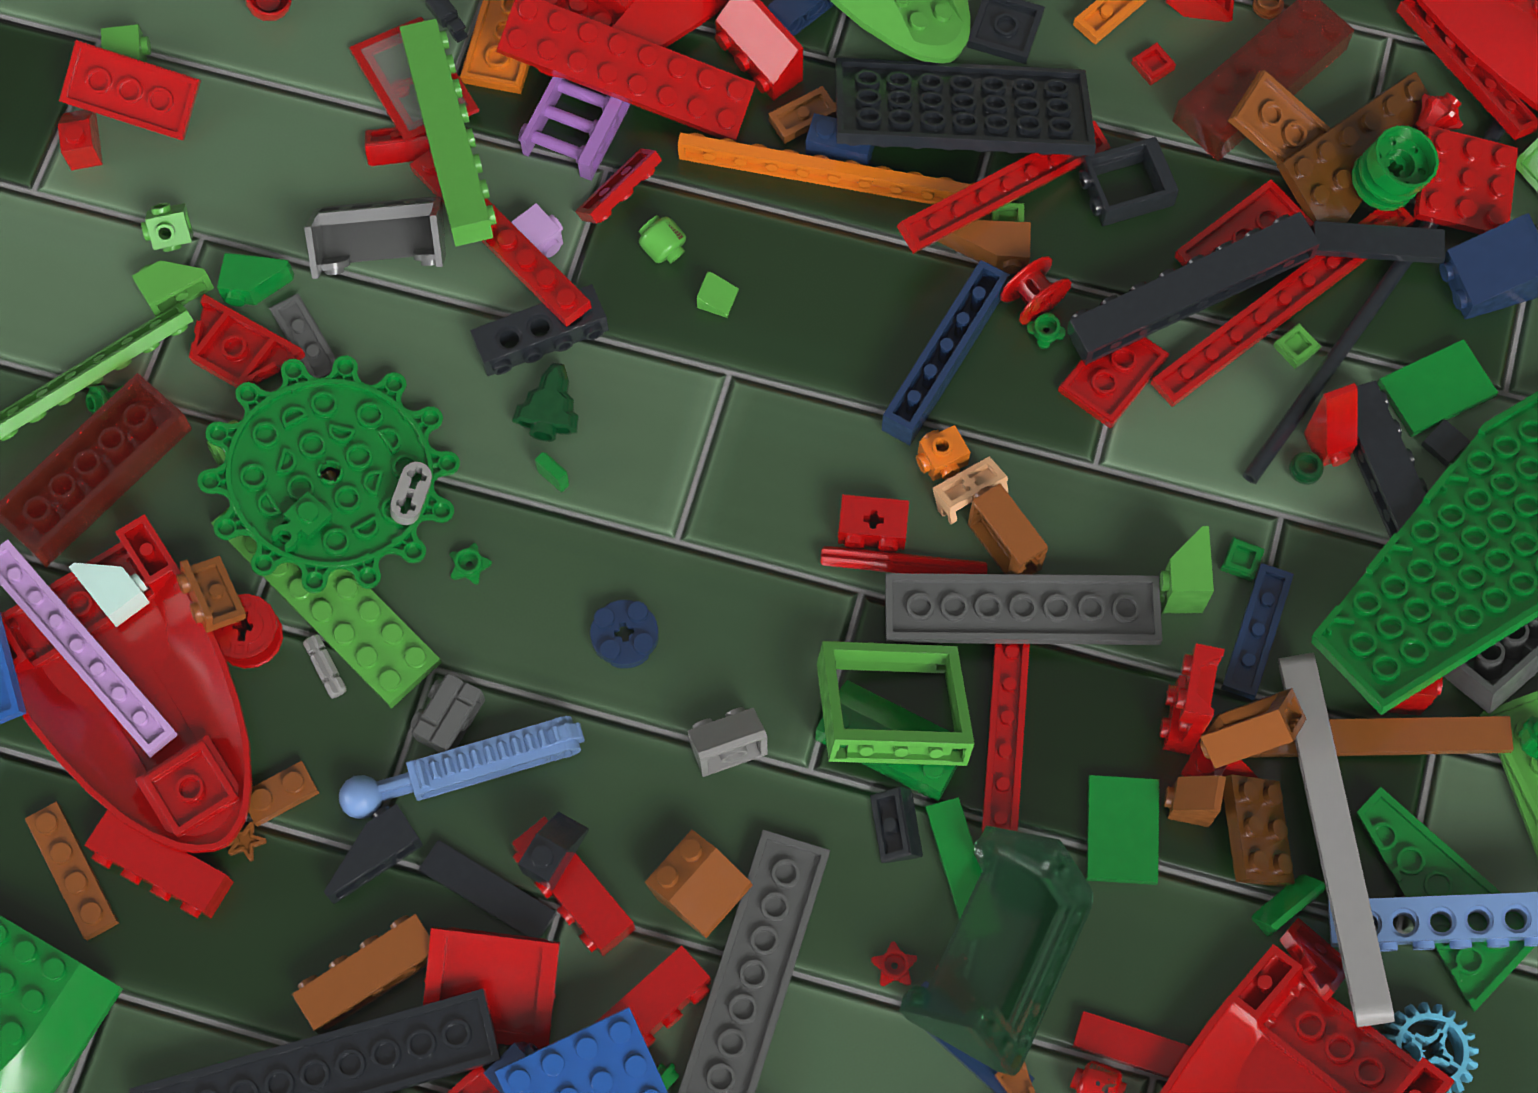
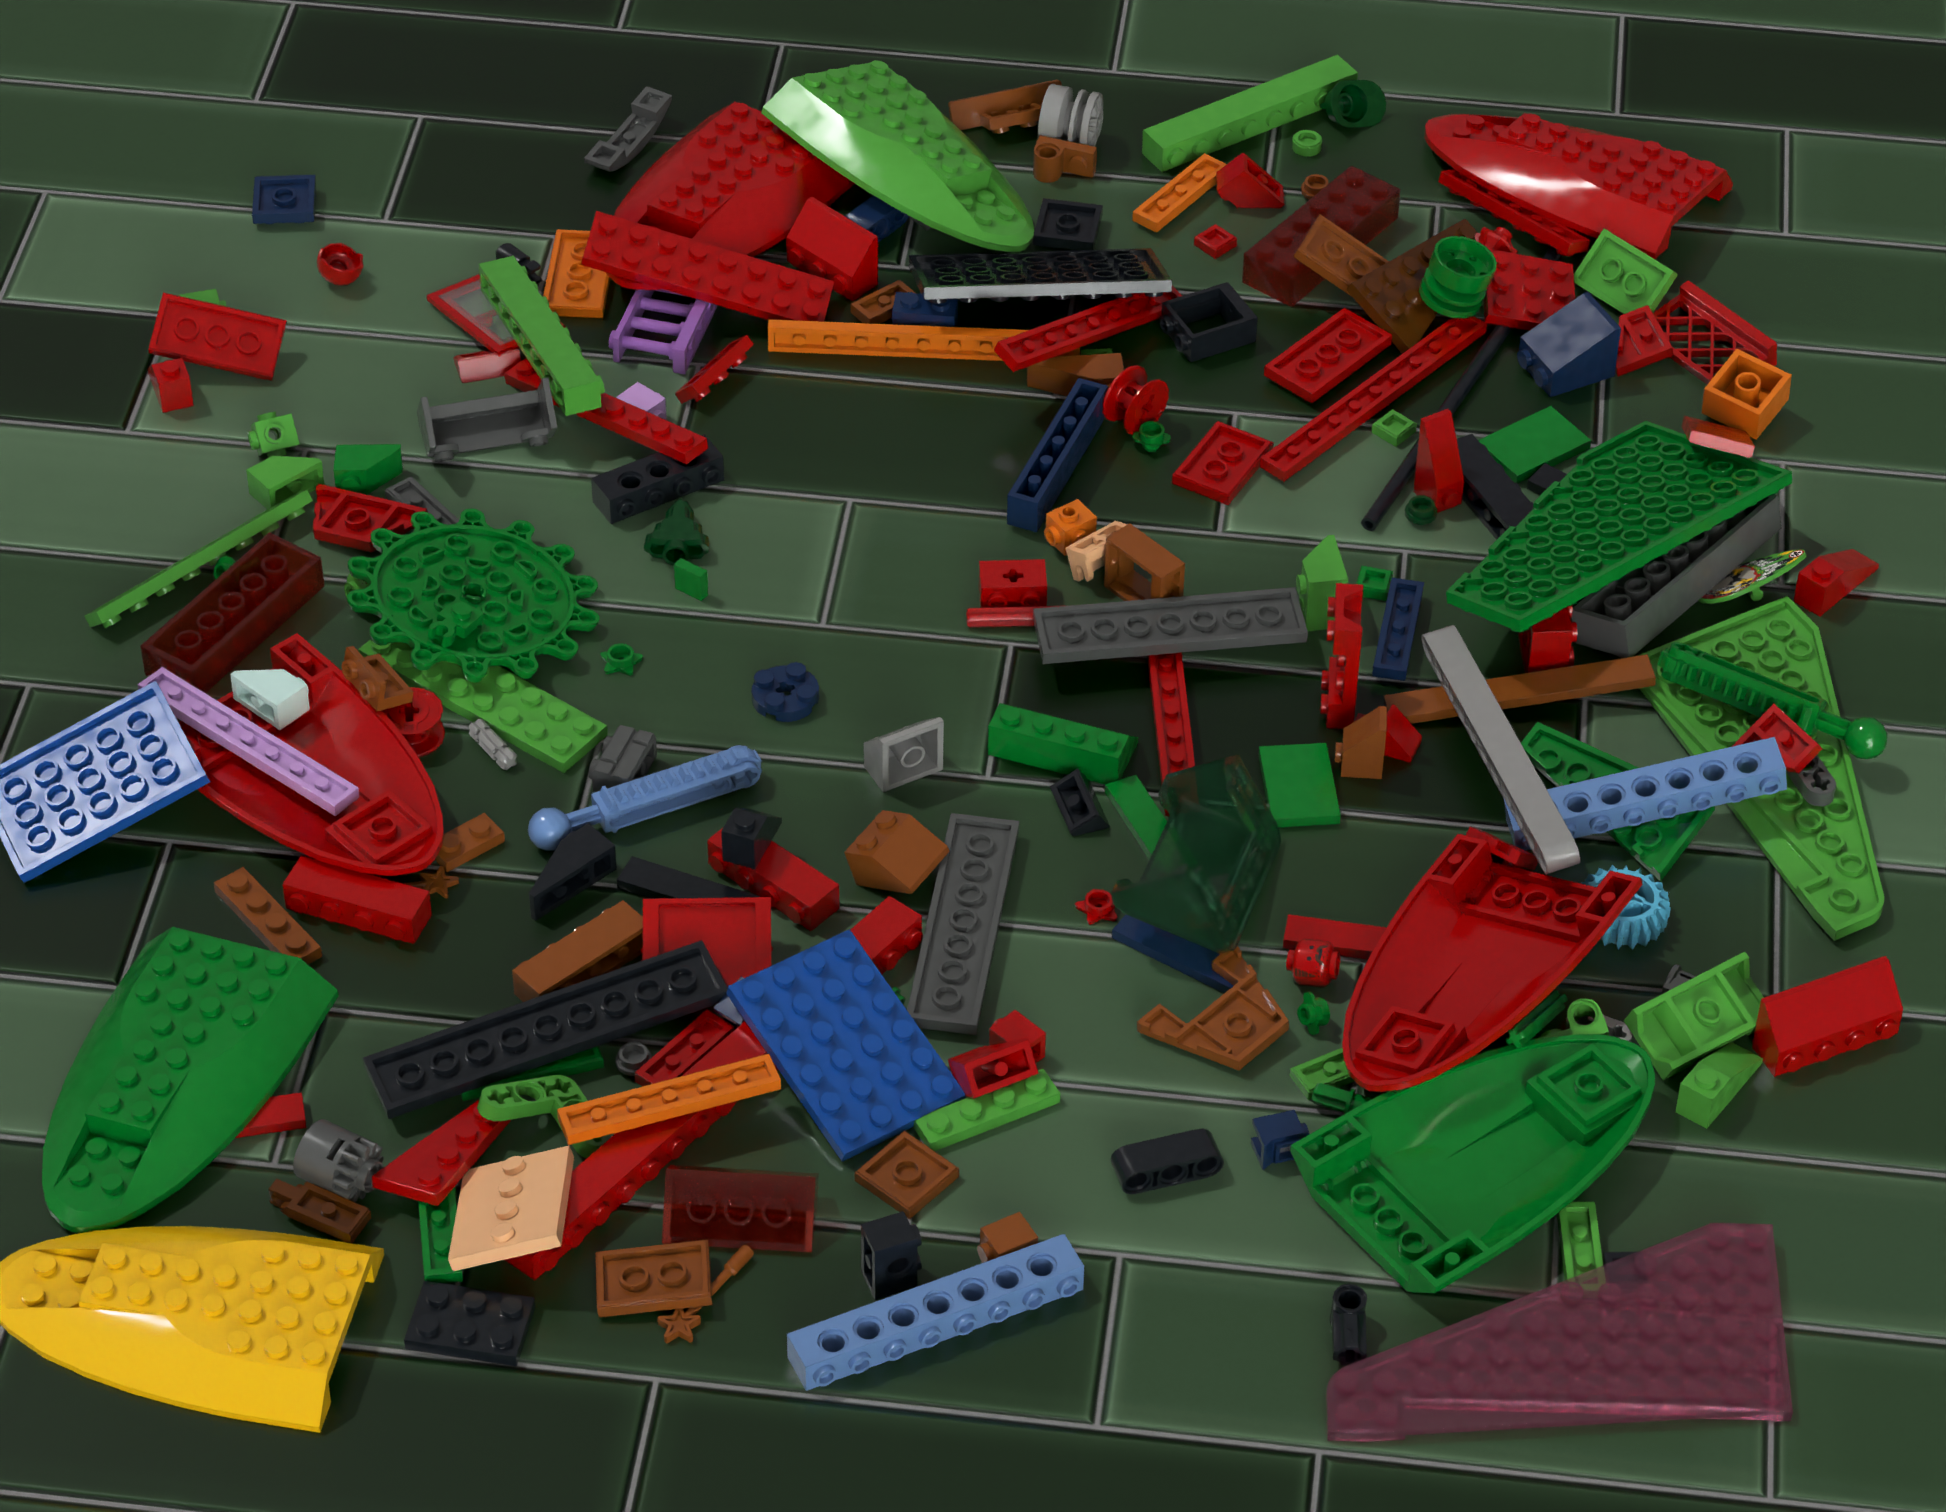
camera: 10 degrees left, 25 degrees down
light grey beam [390,462,432,525] -> none
bright green head [638,215,686,264] -> none
bright green slope [697,272,739,318] -> none
bright green window [817,641,974,766] -> none
black brick [1067,212,1320,365] -> none
dark orange window [1200,688,1307,769] -> none
reddish brown plate [1223,774,1295,887] -> none
green slope [1251,874,1326,937] -> none
black tile [1312,221,1445,264] -> none

